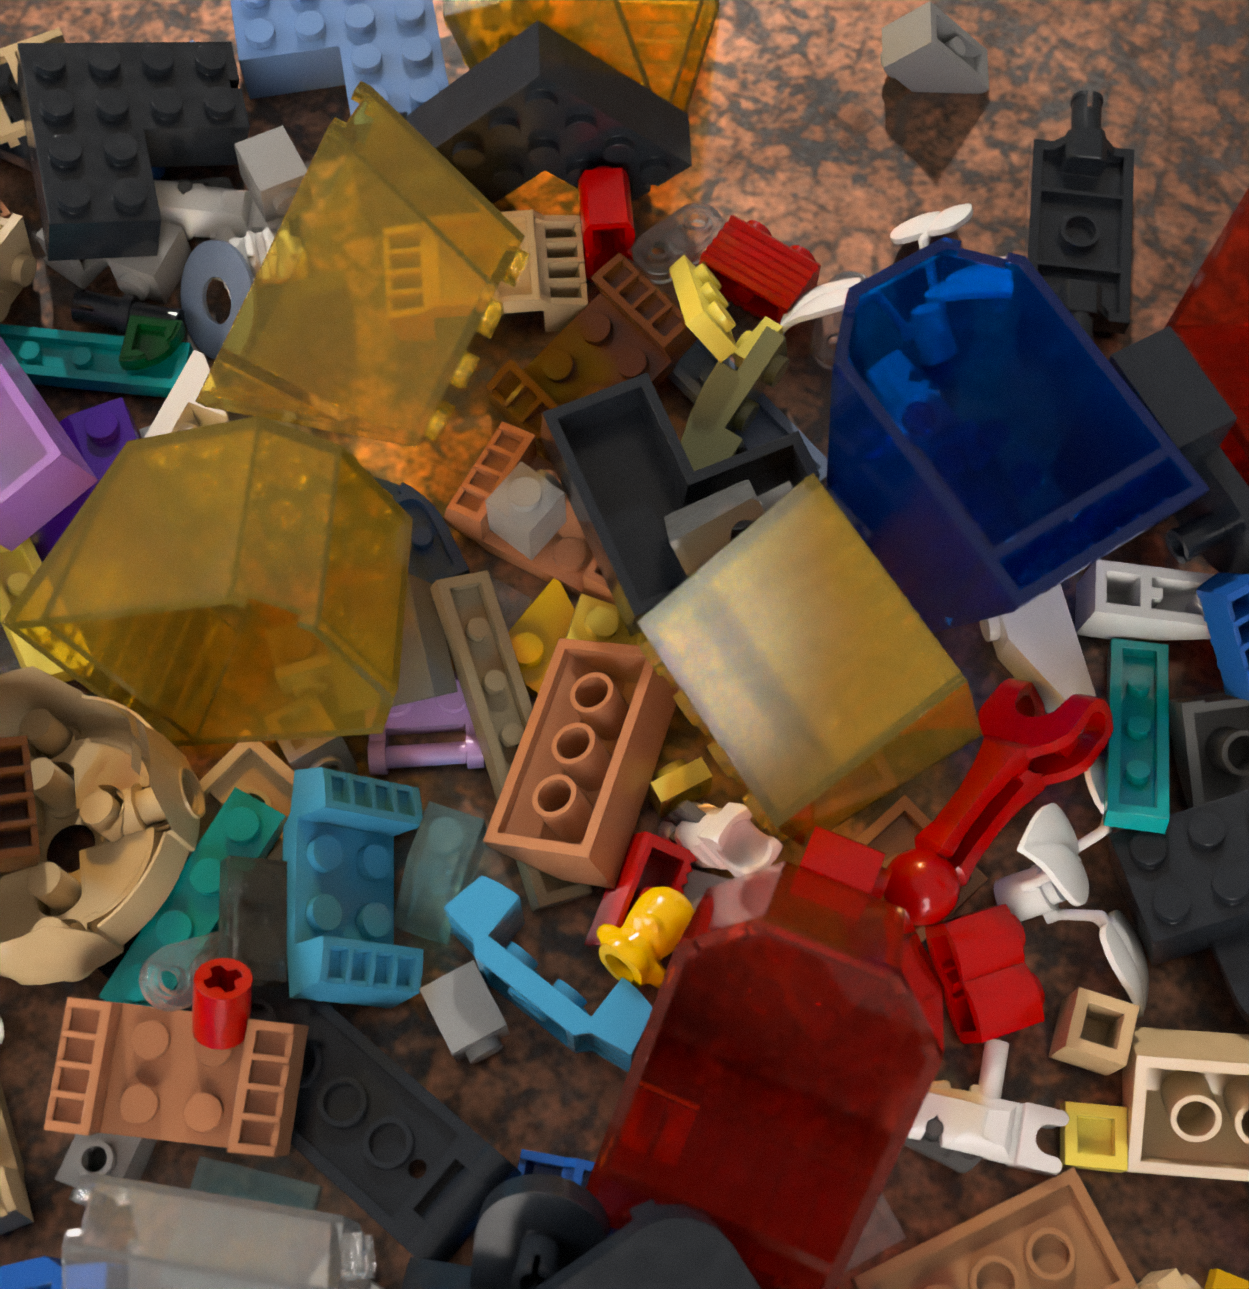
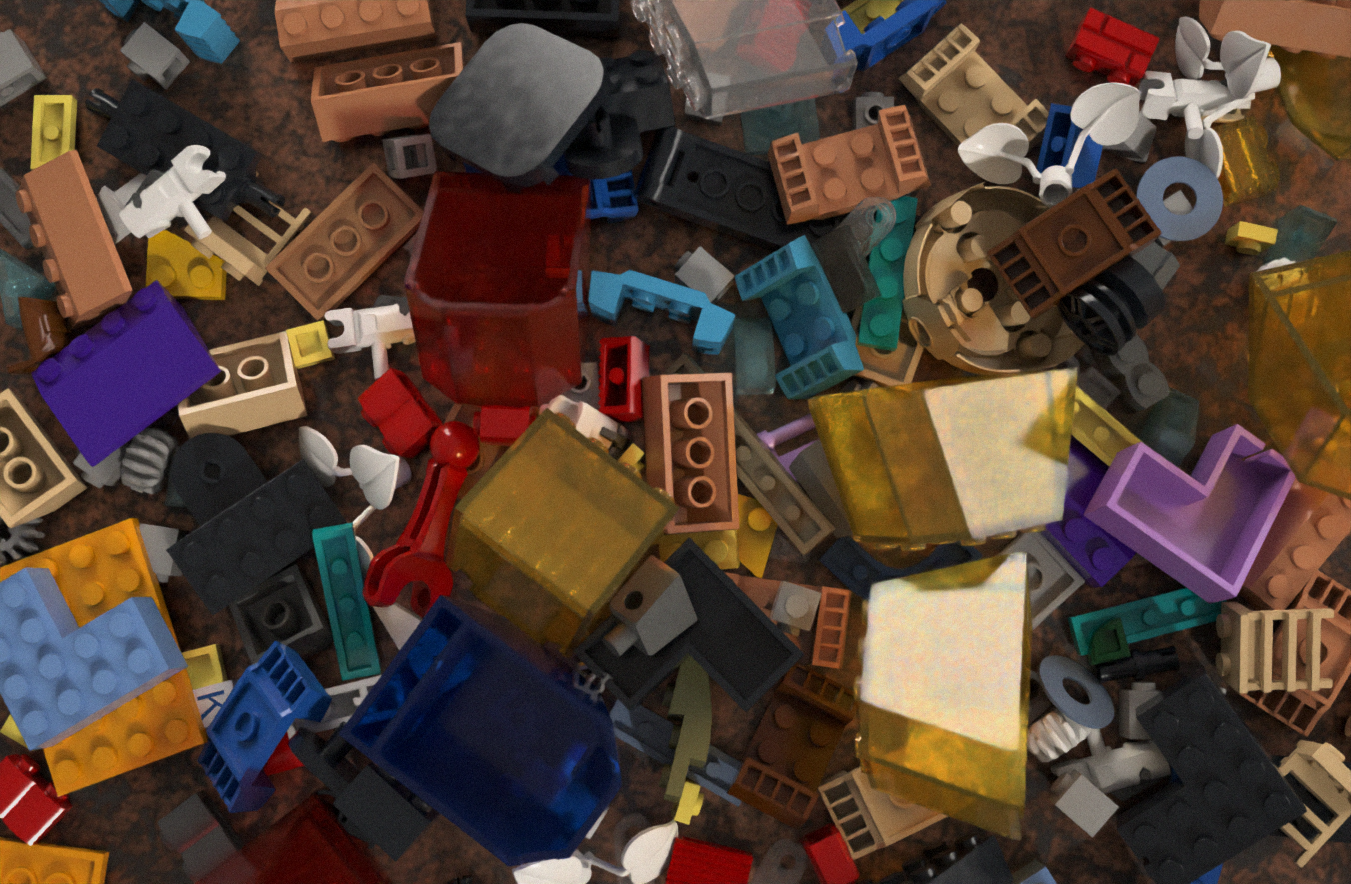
camera: 160 degrees right, 15 degrees up
white slope [143,350,237,472] -> none
red piece [192,958,253,1050] -> none
yellow animal [596,886,696,989] -> none
light yellow plate [669,255,738,363] -> none
tan brick [1048,987,1140,1076] -> none

